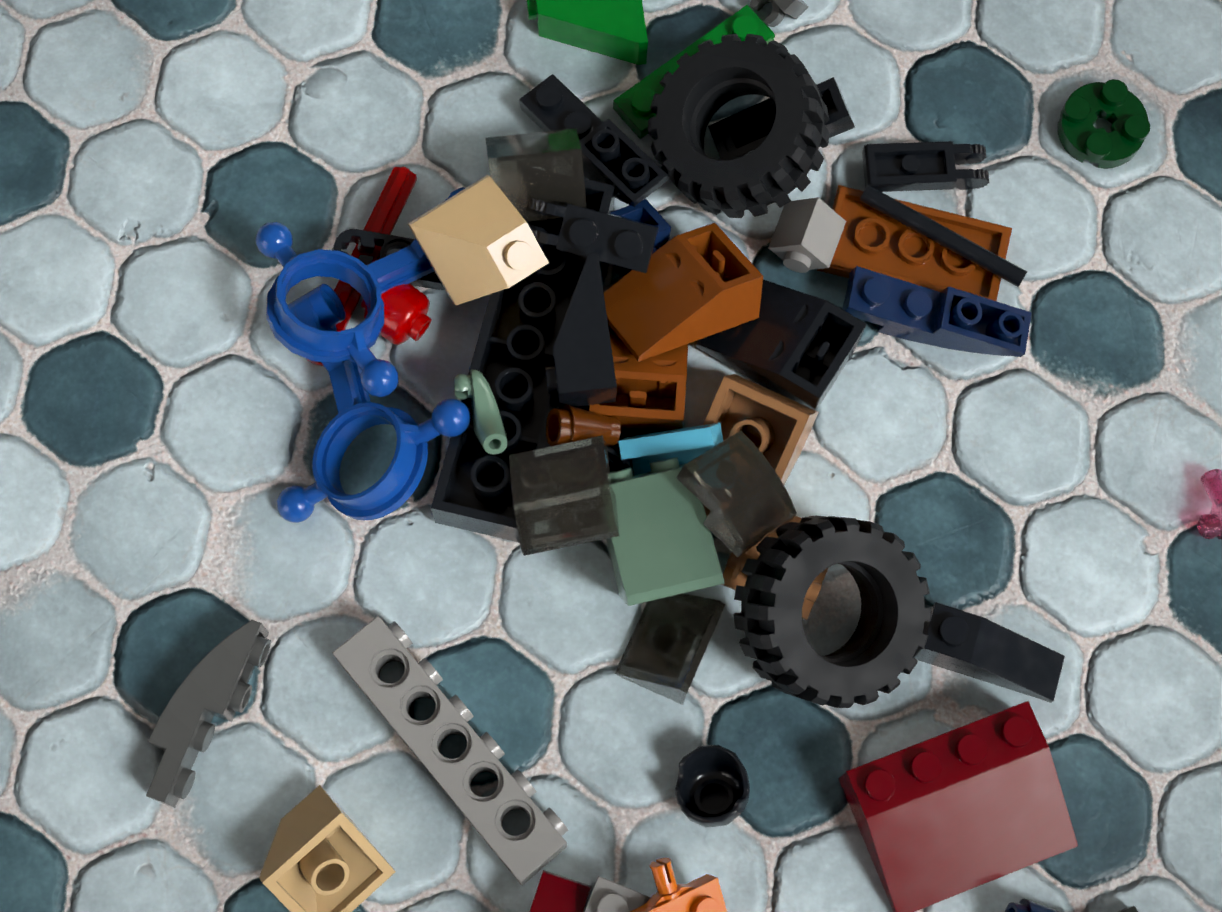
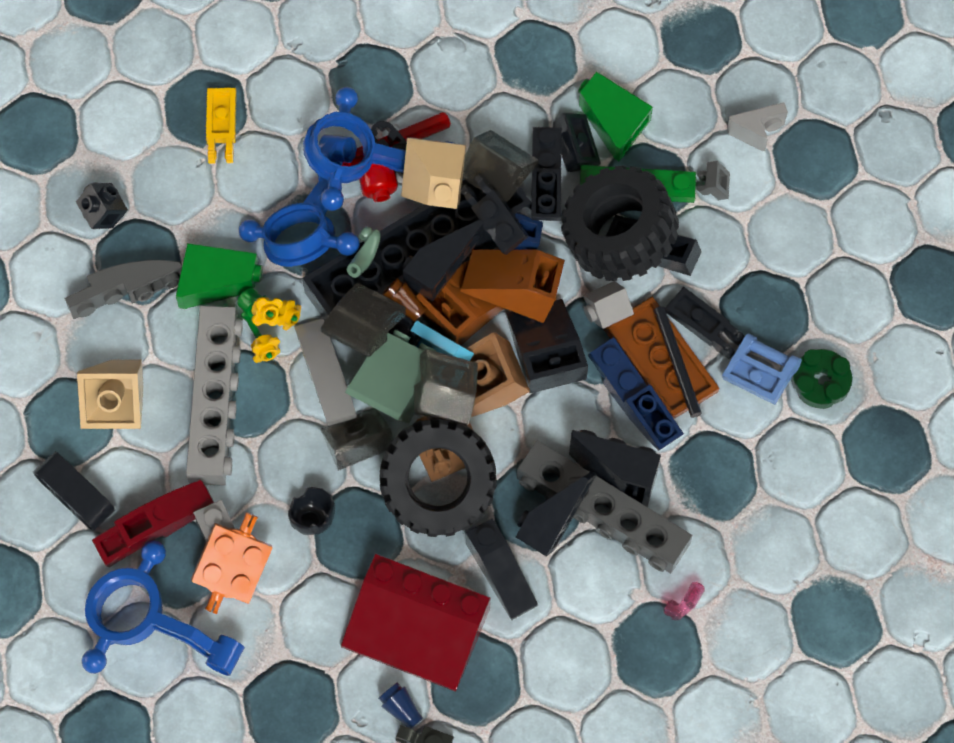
camera: 45 degrees right, 5 degrees down
none -> black brick [76,182,128,229]
none -> green slope [176,243,263,309]
none -> yellow hinge [206,88,237,164]
none -> yellow plant [237,288,301,363]
none -> light grey slope [294,318,357,426]
none -> black slope [516,471,597,556]
none -> dark grey brick [517,440,693,574]
none -> black slope [553,113,601,172]
none -> black slope [569,430,661,507]
none -> medium blue plate [722,333,801,405]

